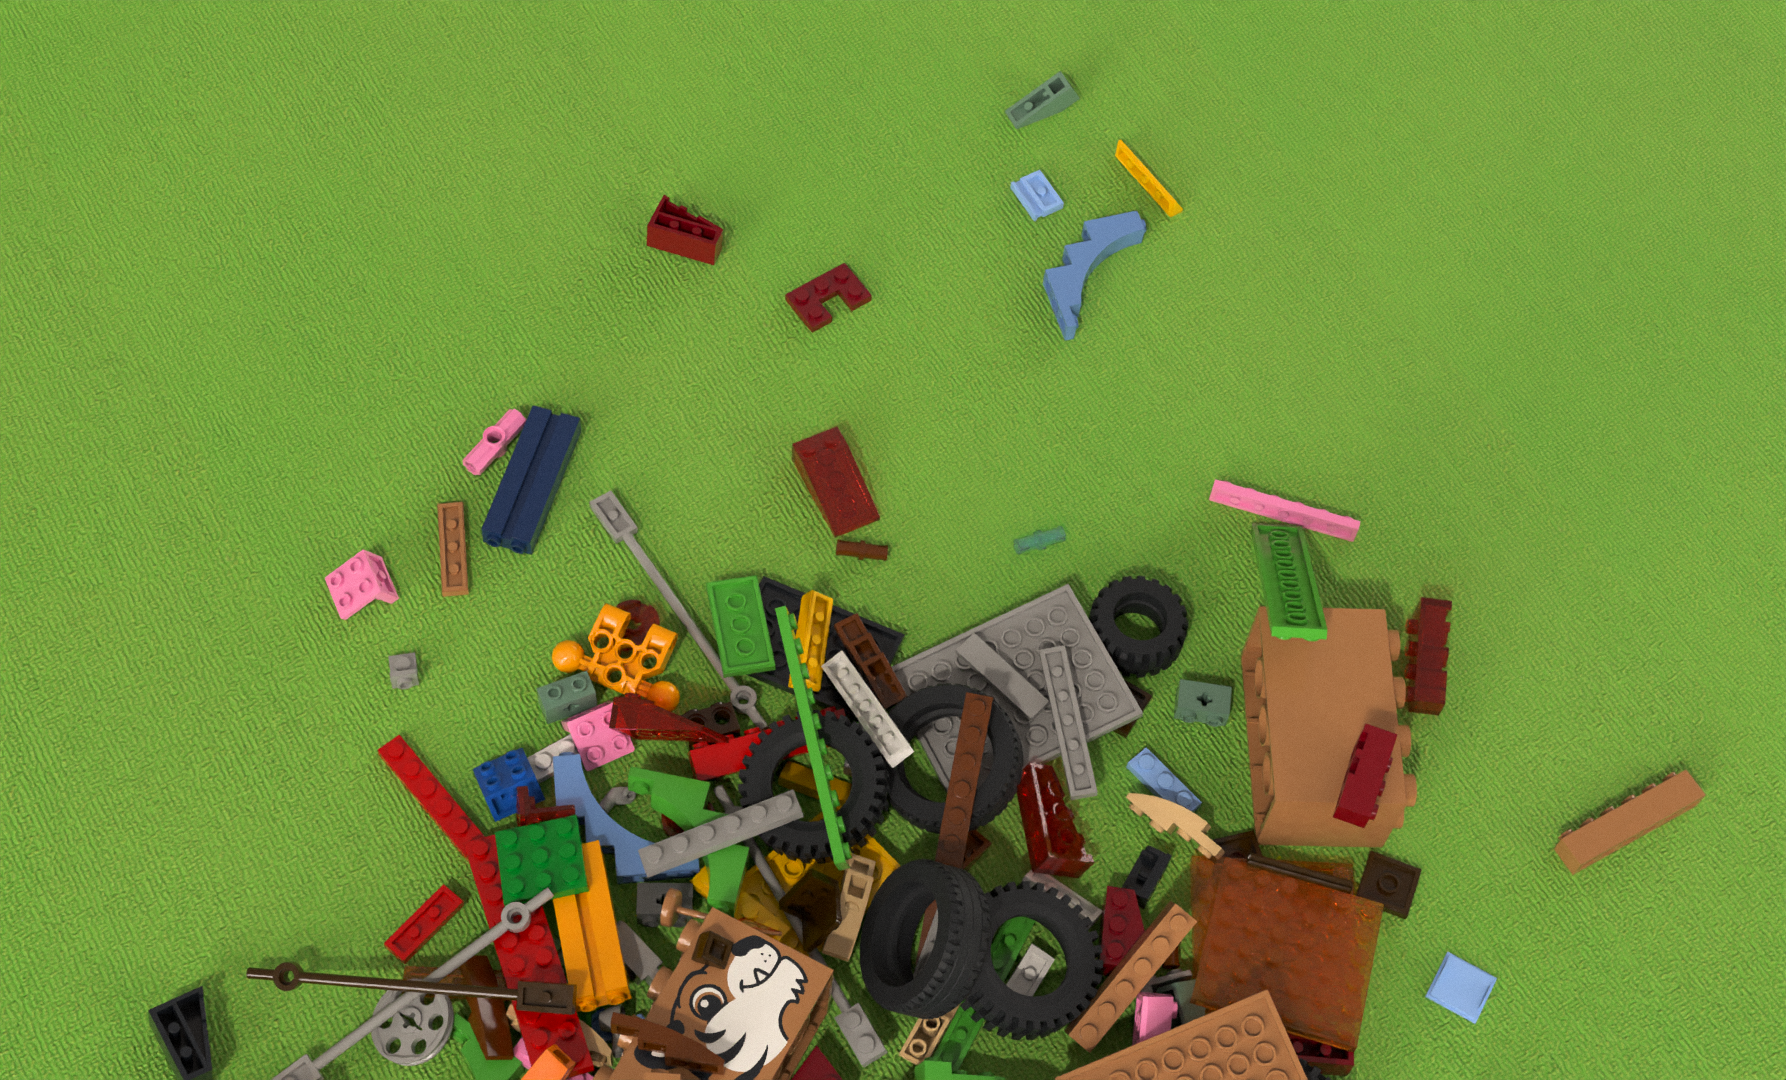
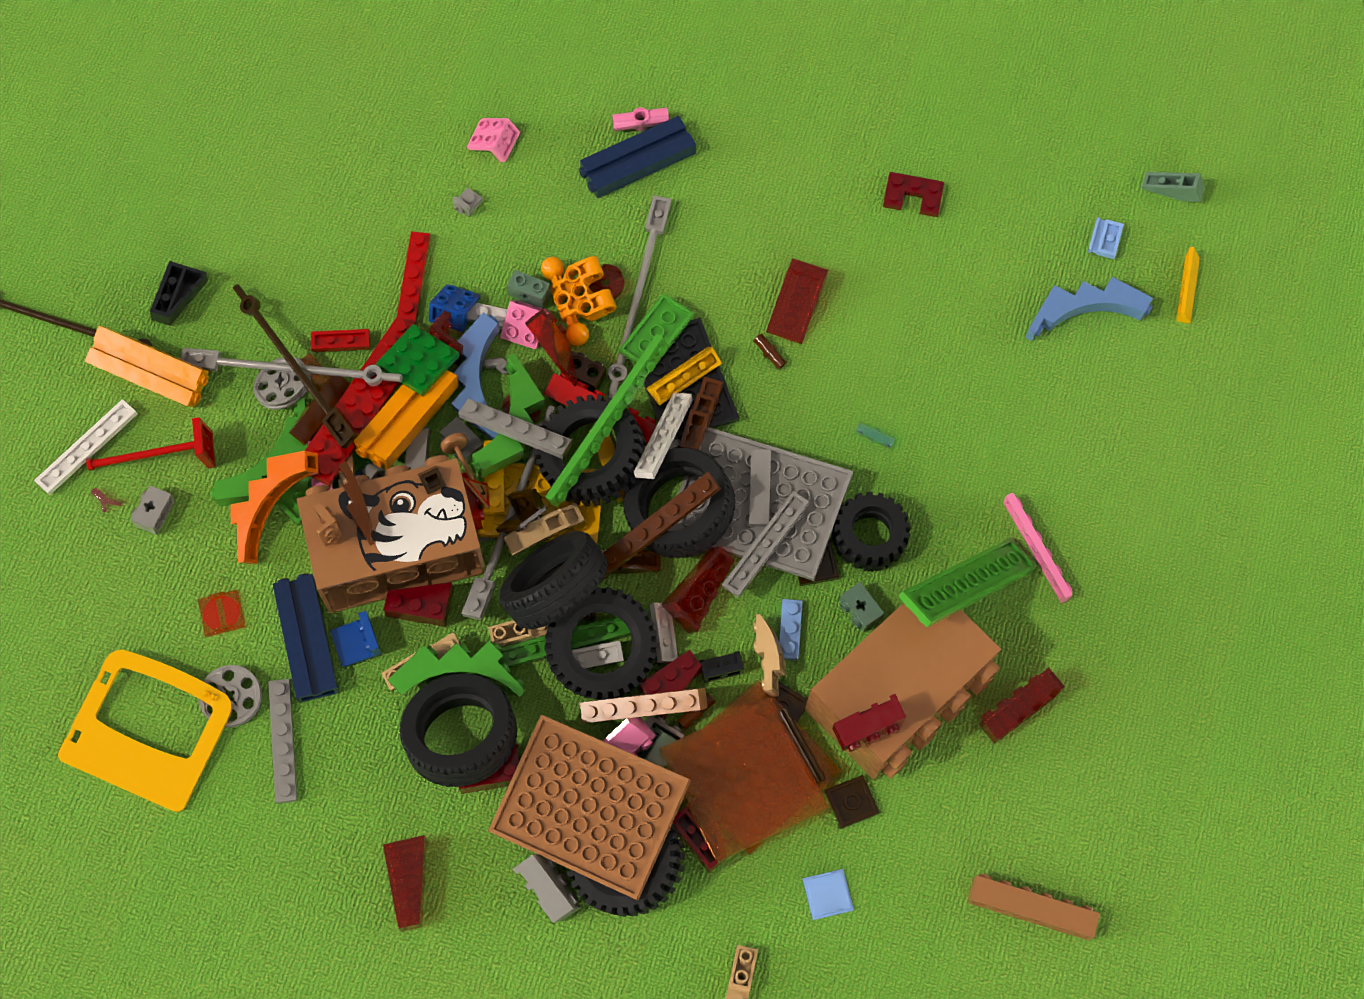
camera: 50 degrees right, 10 degrees up
medium nougat tile [437,502,469,597] -> none
dark red wedge [646,195,723,265] -> none

